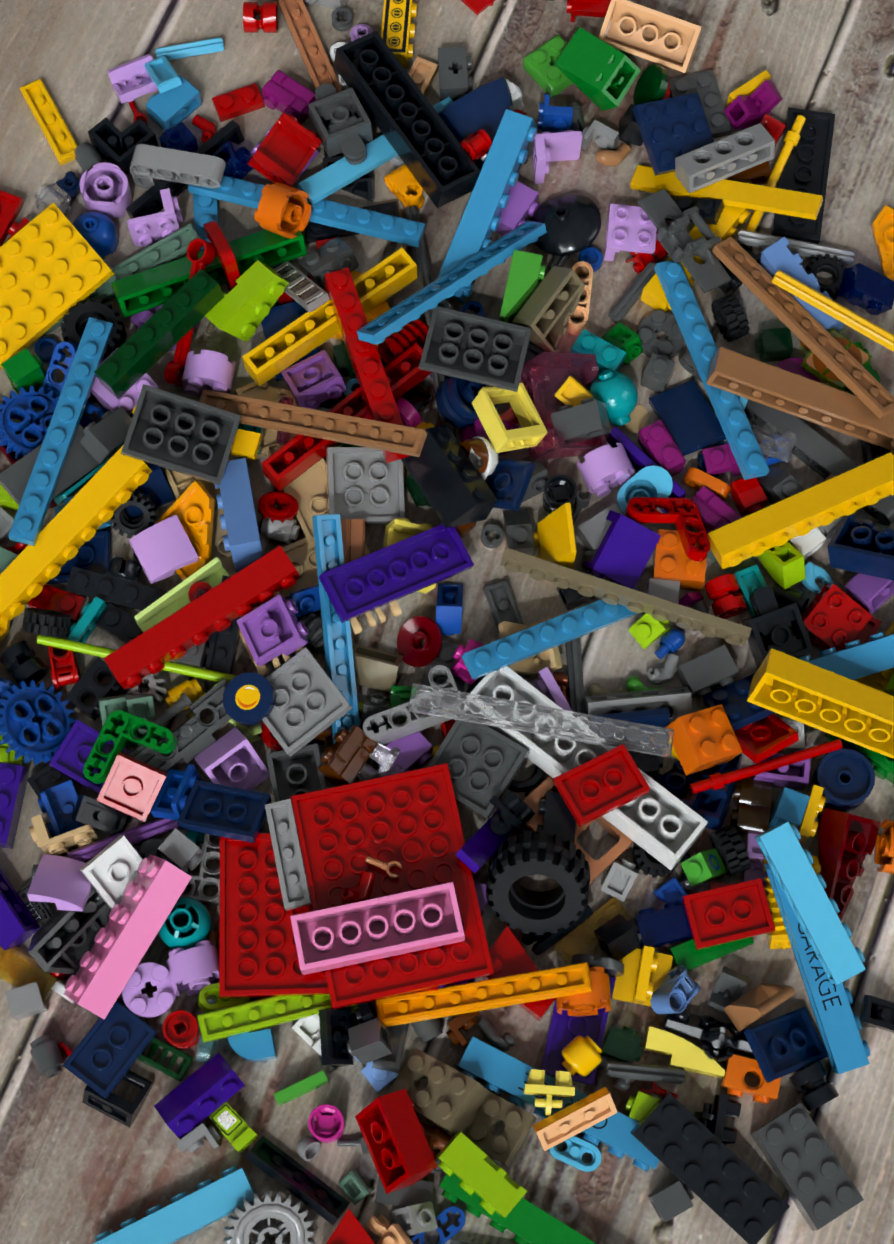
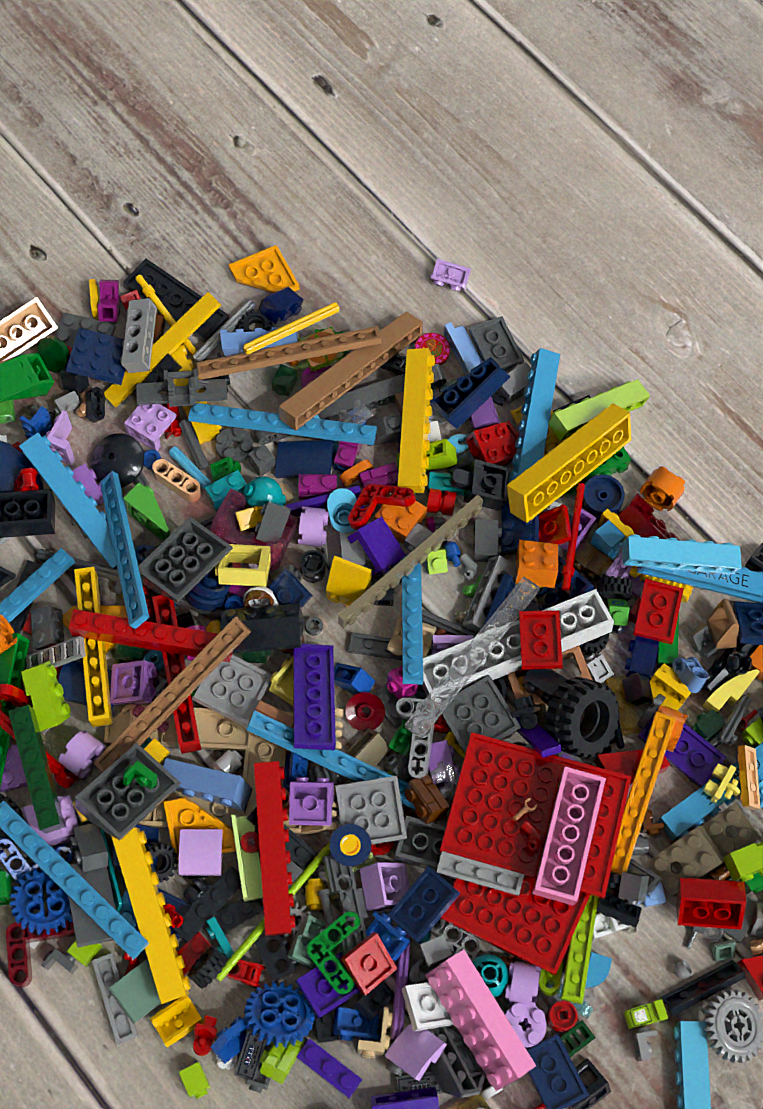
camera: 65 degrees left, 5 degrees down
black wheel [0,640,49,685] -> none
dark purple brick [154,1052,245,1139] -> none
red gear [258,491,298,524] -> none
bright green tile [273,1070,329,1106] -> none
dark pink wheel [308,1104,346,1143] -> none
light orange piece [383,164,424,210] -> none
dark grey arm [478,1018,516,1051] -> none
dark grey slope [503,509,534,556] -> none
dark tan wedge [512,266,585,357] -> none
yellow head [562,1035,602,1077] -> none
blue tile [653,876,688,904] -> none
black tyre [711,294,750,342] -> none
red brick [729,478,767,517] -> none
none -> black beam [86,387,105,423]
none -> green bracket [123,761,157,790]
none -> red pin [163,904,183,928]
none -> medium azure axle [169,446,211,490]
none -> blue tile [225,594,245,610]

